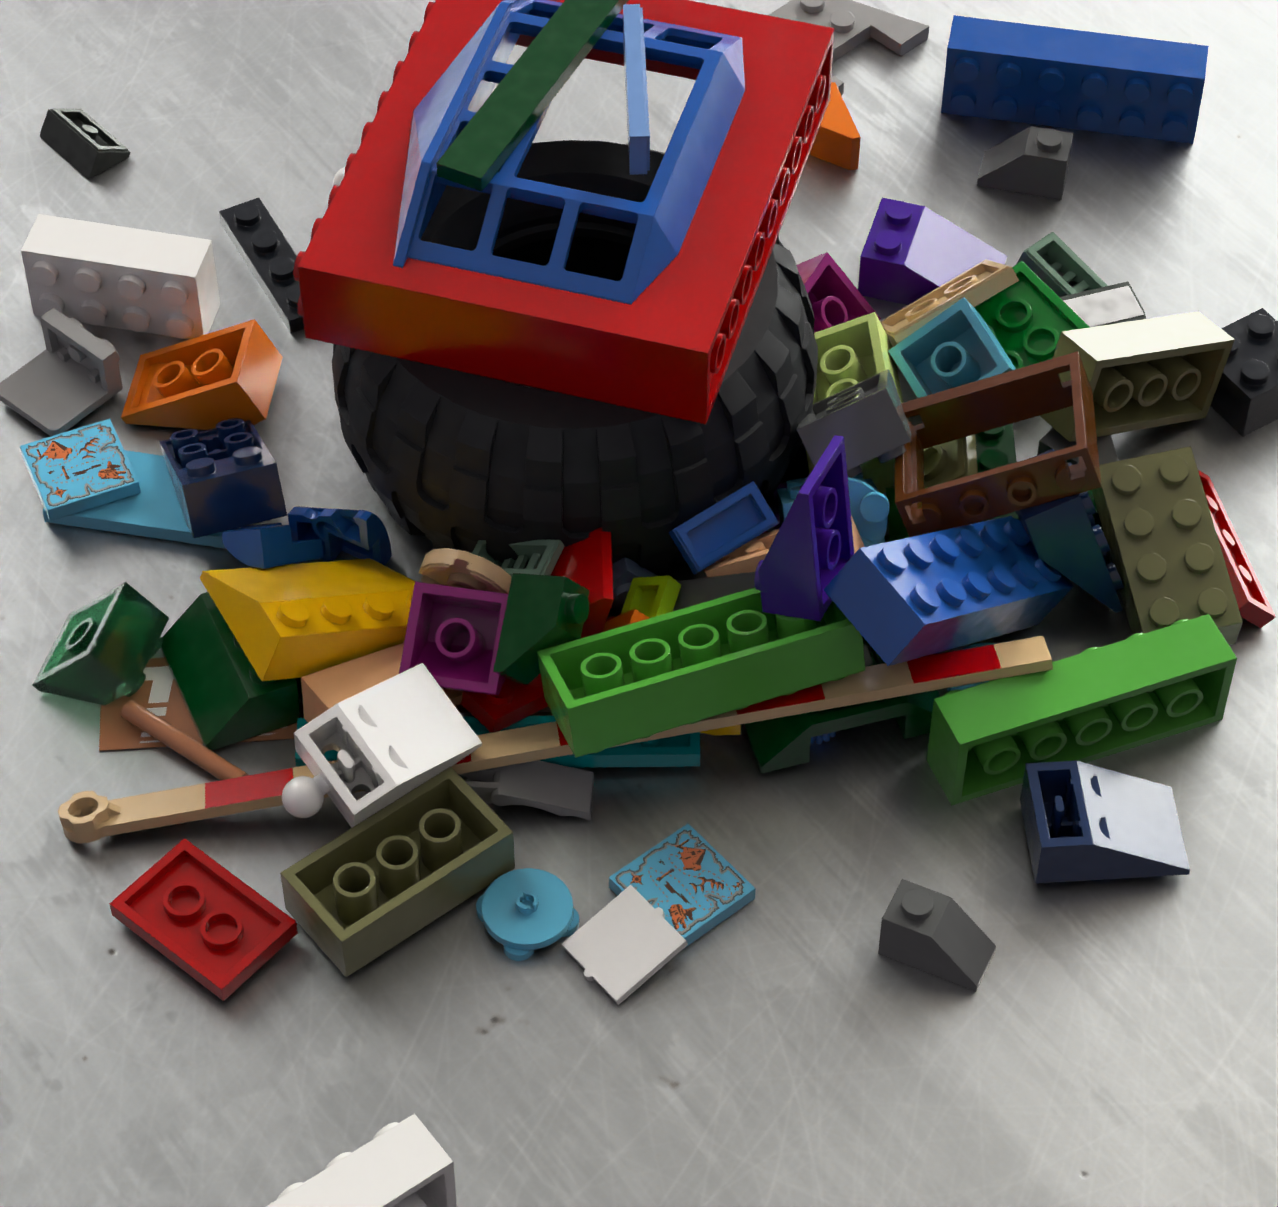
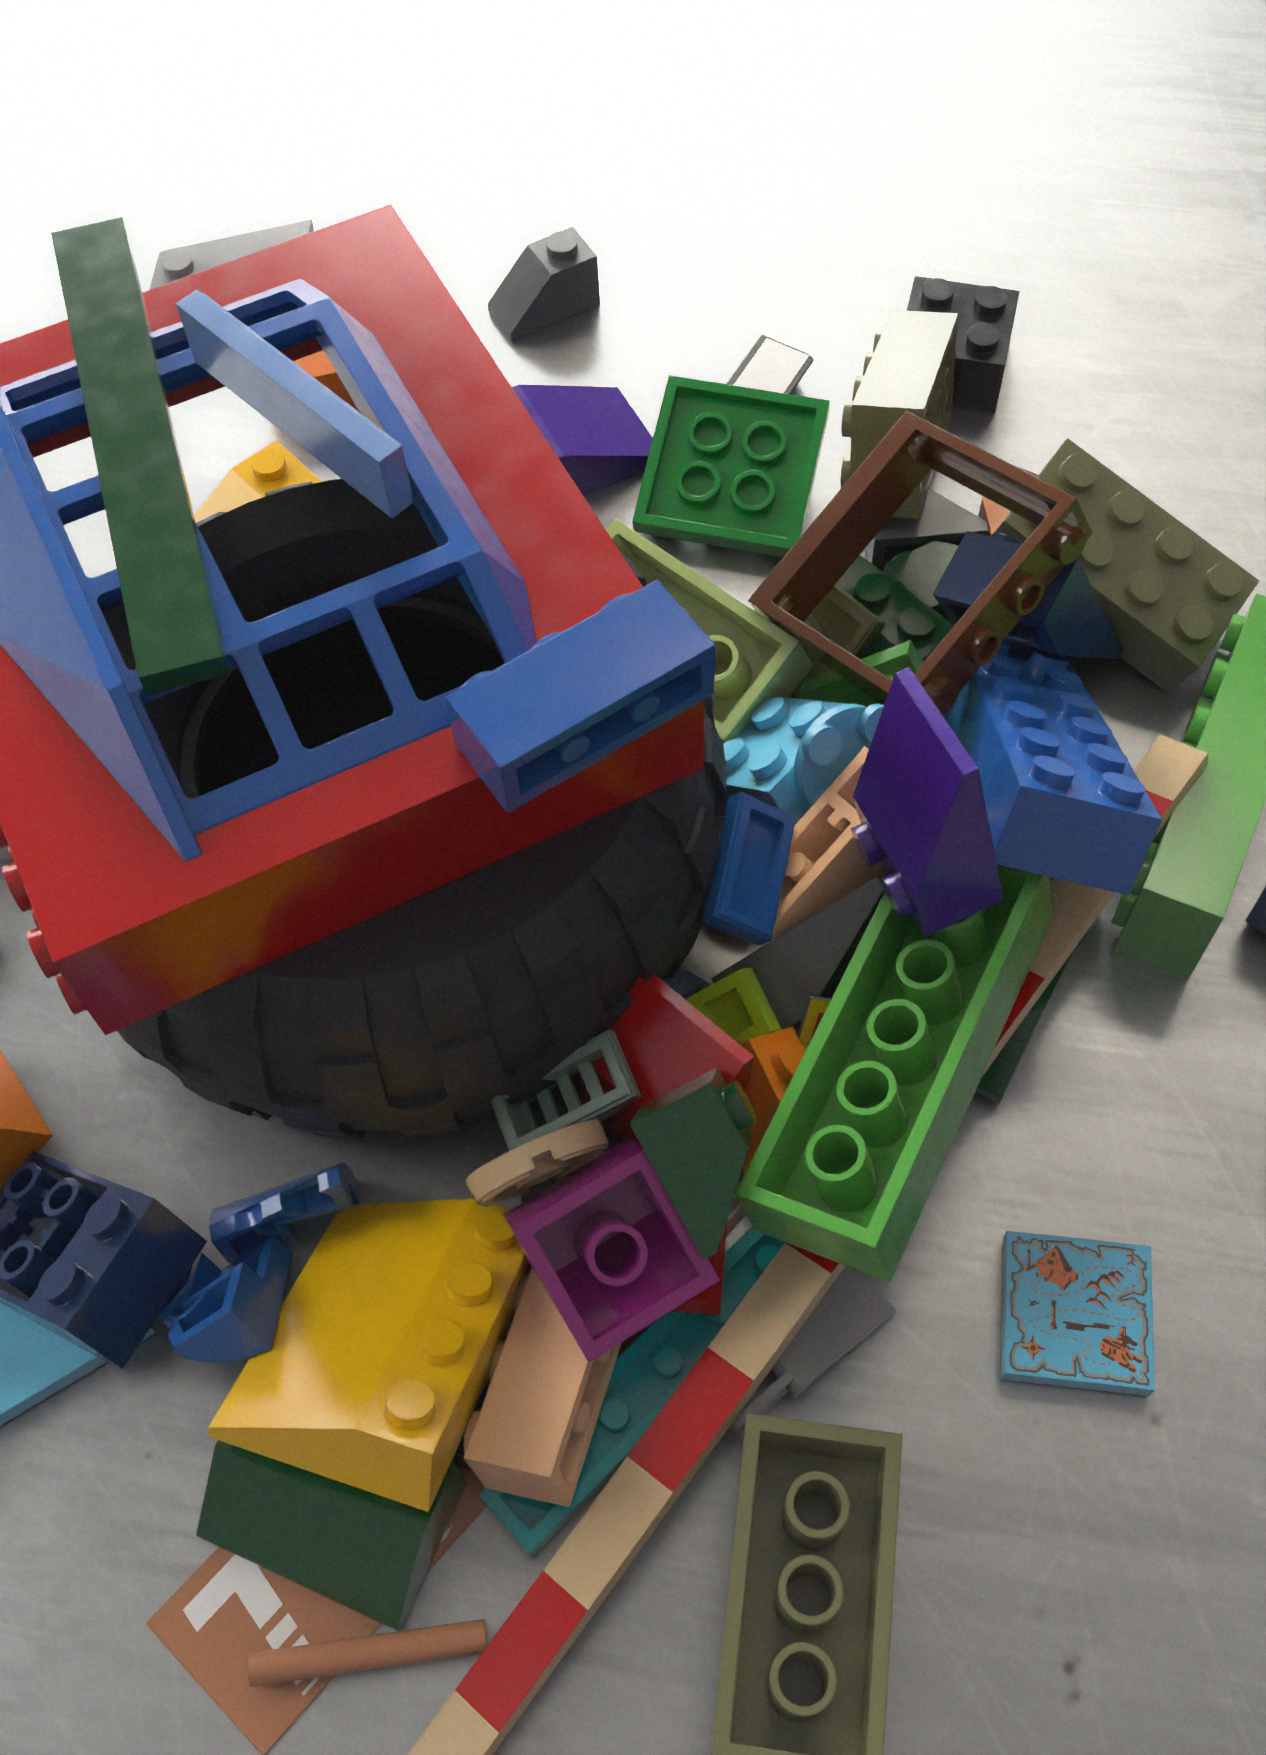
camera: 40 degrees left, 10 degrees up
clear green slope [32,582,169,705] -> none
white slope [282,663,482,828] -> none
medium azure piece [476,868,579,961] -> none
white piece [562,885,688,1005] -> none
dark grey slope [797,369,912,478] -> none
tan tile [880,260,1019,347] -> none
medium azure brick [888,297,1016,398] -> none
blue brick [941,15,1209,144] -> none
sand green slope [1017,232,1108,297] -> none
none -> blue brick [445,579,716,813]

